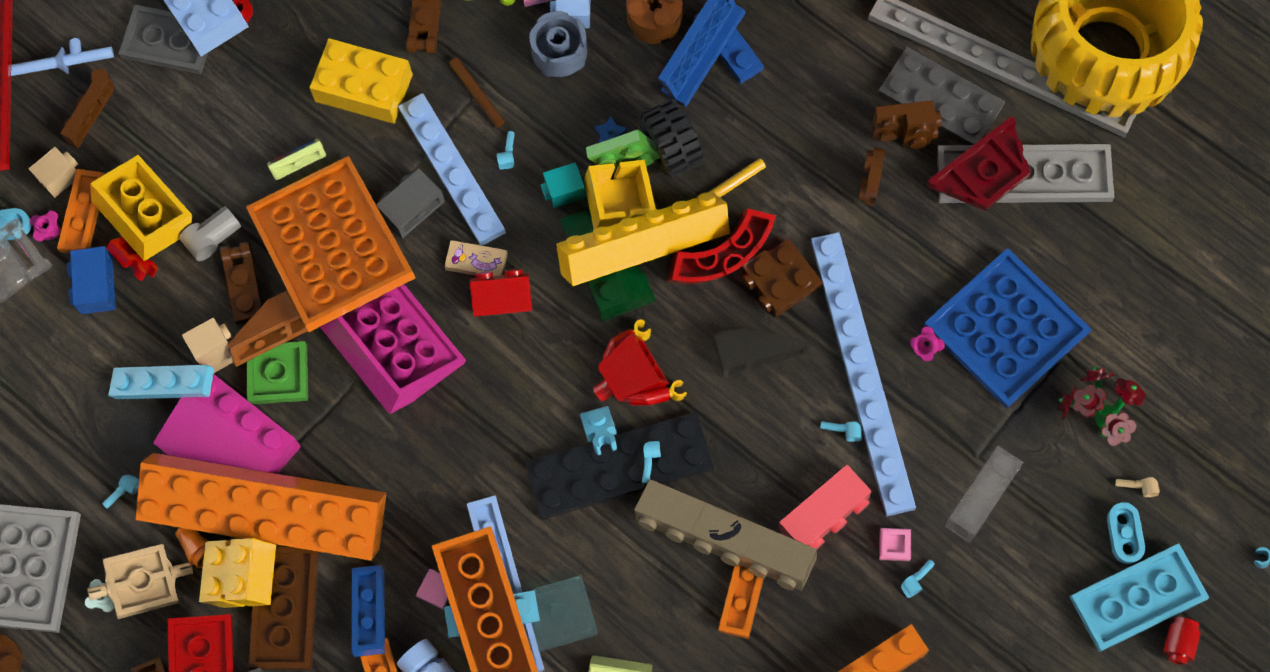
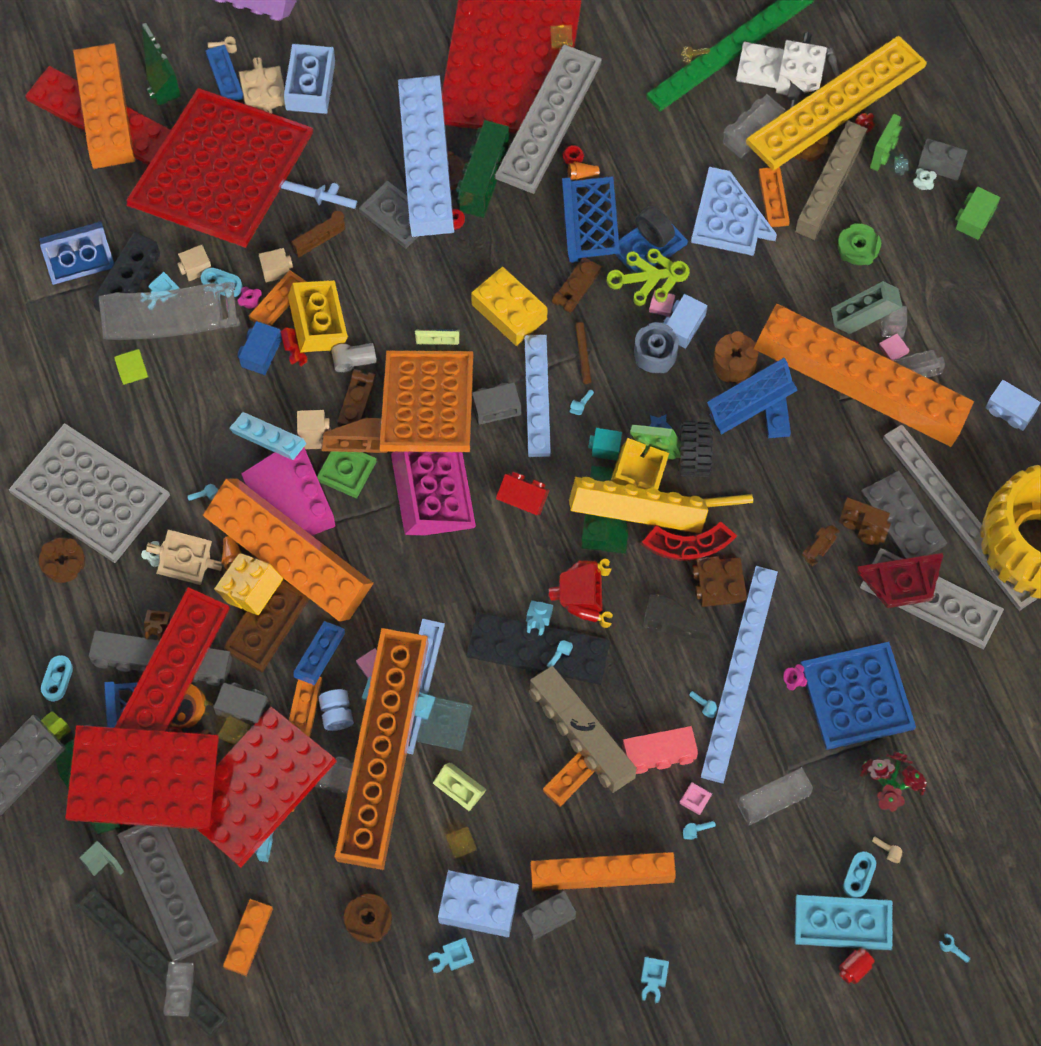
camera: 25 degrees right, 5 degrees down
tan tile [445,240,508,276] -> none

